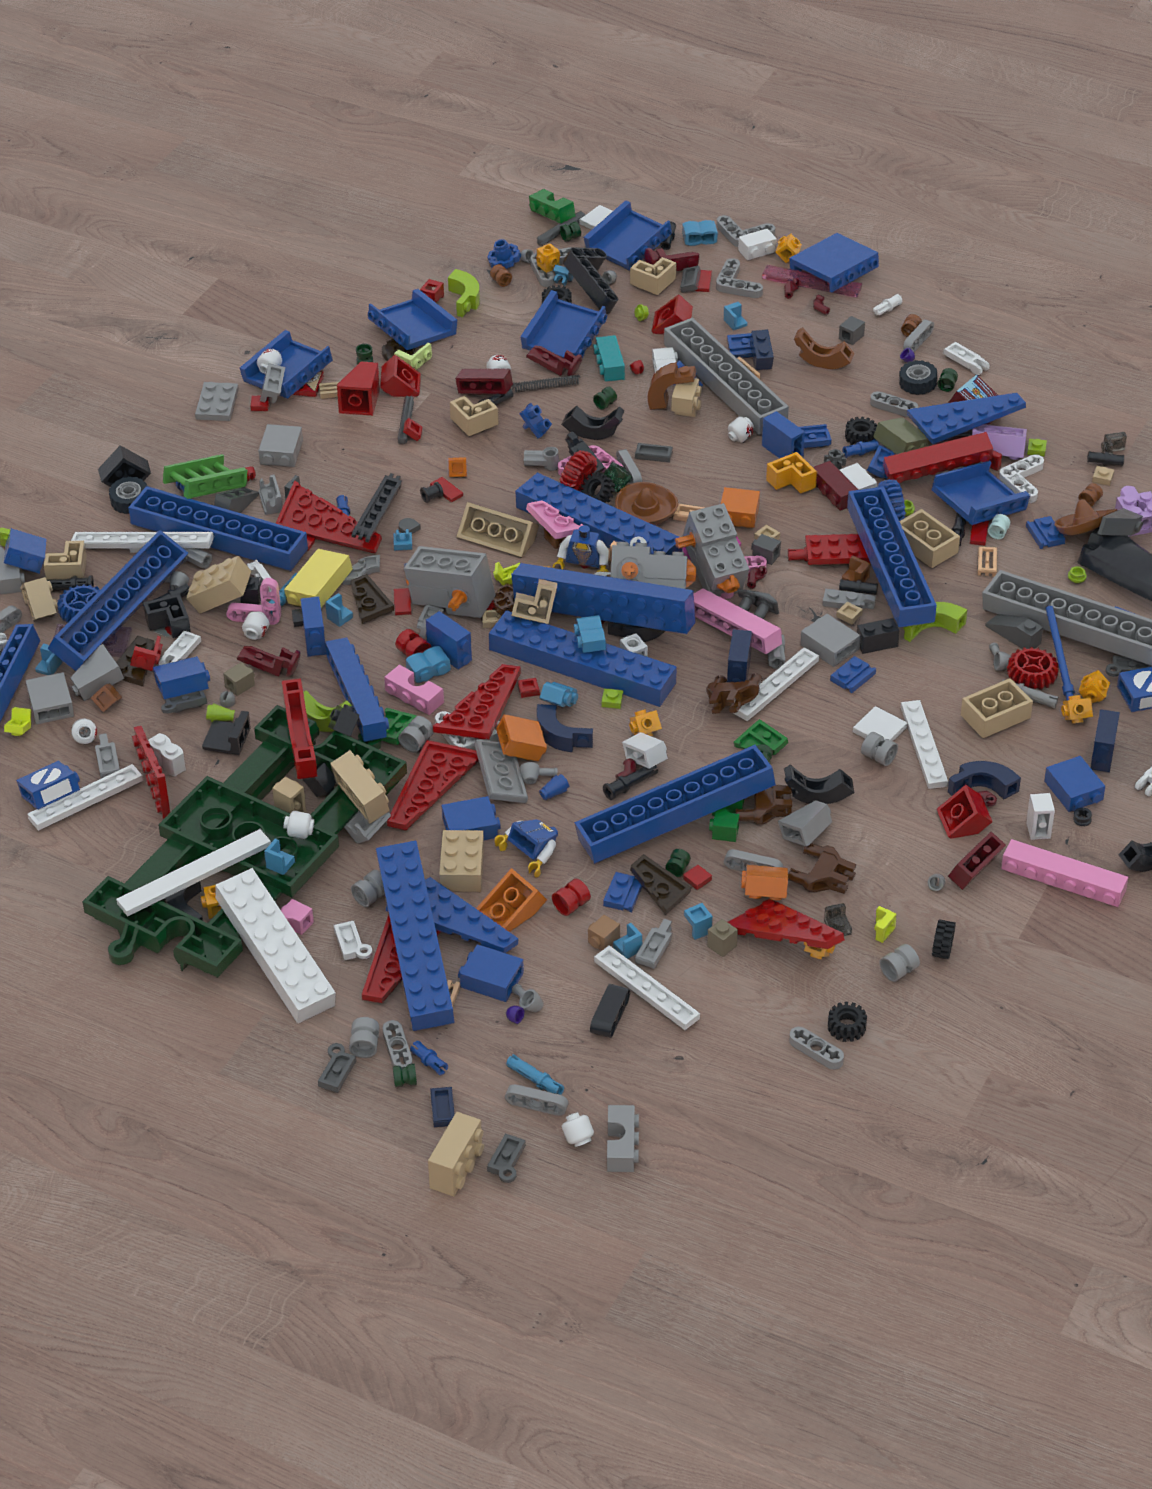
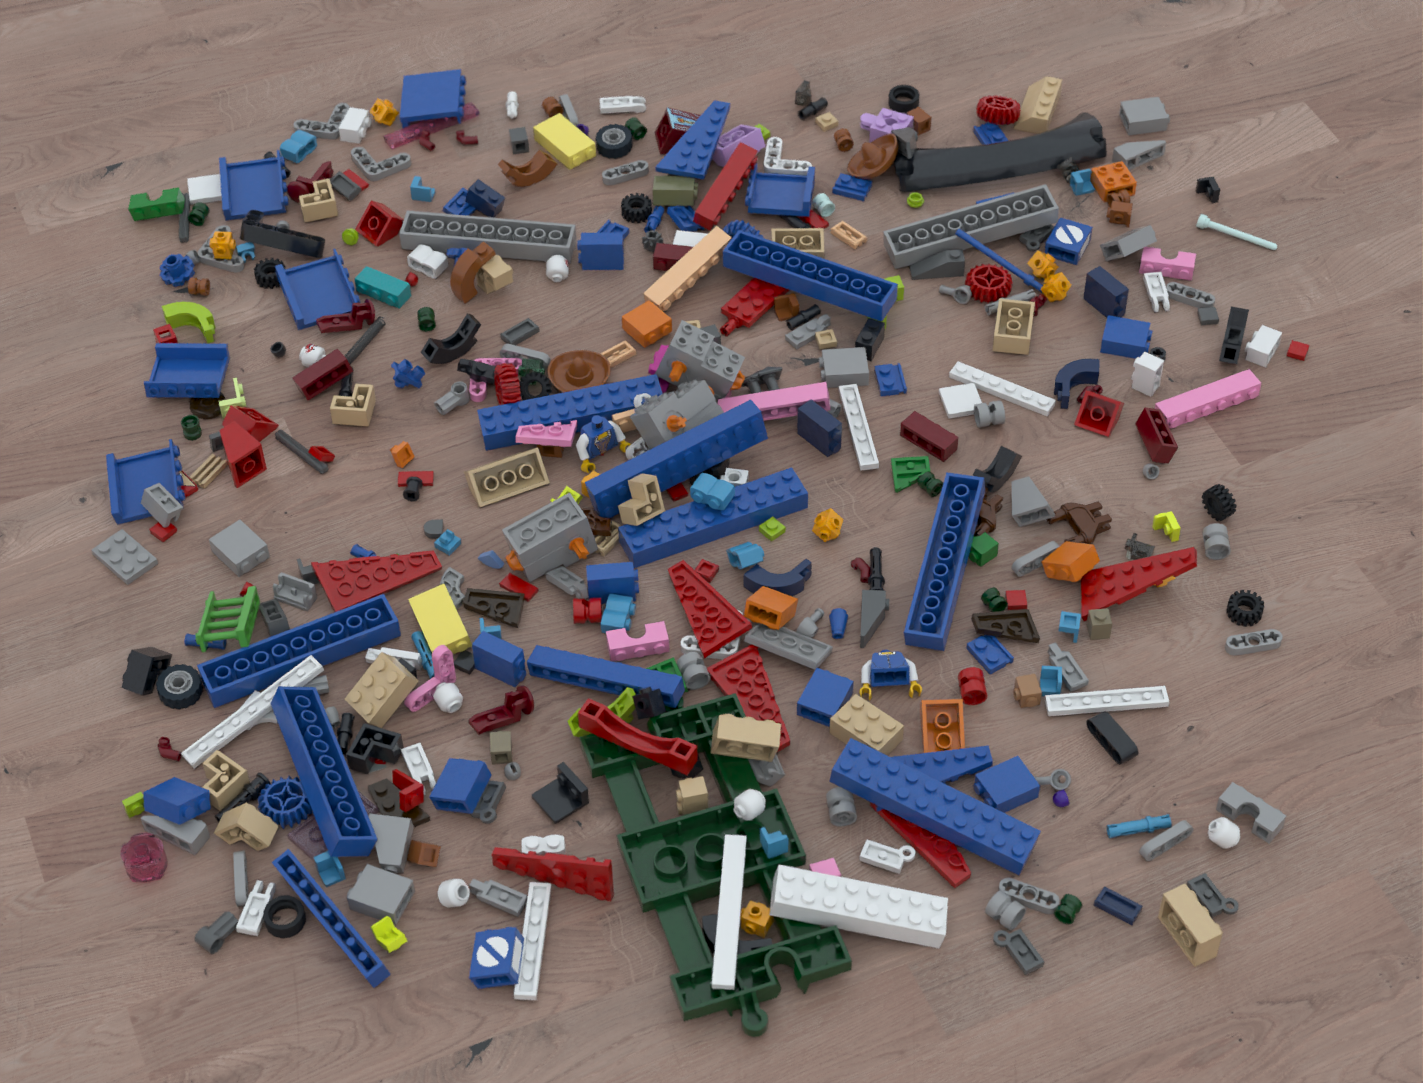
camera: 50 degrees left, 5 degrees up
lime cone [206,703,235,722] -> none
white head [257,349,282,373] -> none
black hinge [351,473,402,543] -> none
blue pin [410,1041,448,1075] -> none
white brick [622,732,668,768] -> none
reddish brown connector [706,673,763,714] -> none
light orange brick [766,452,817,494] -> none
none -> dark red arm [157,737,182,762]
none -> black hinge [270,342,286,358]
none -> light yellow brick [533,113,596,170]
none -> light nougat brick [643,226,732,311]
none -> dark grey slope [860,590,889,648]
none -> dark red brick [900,411,959,462]
none -> dark red arm [1029,294,1047,317]

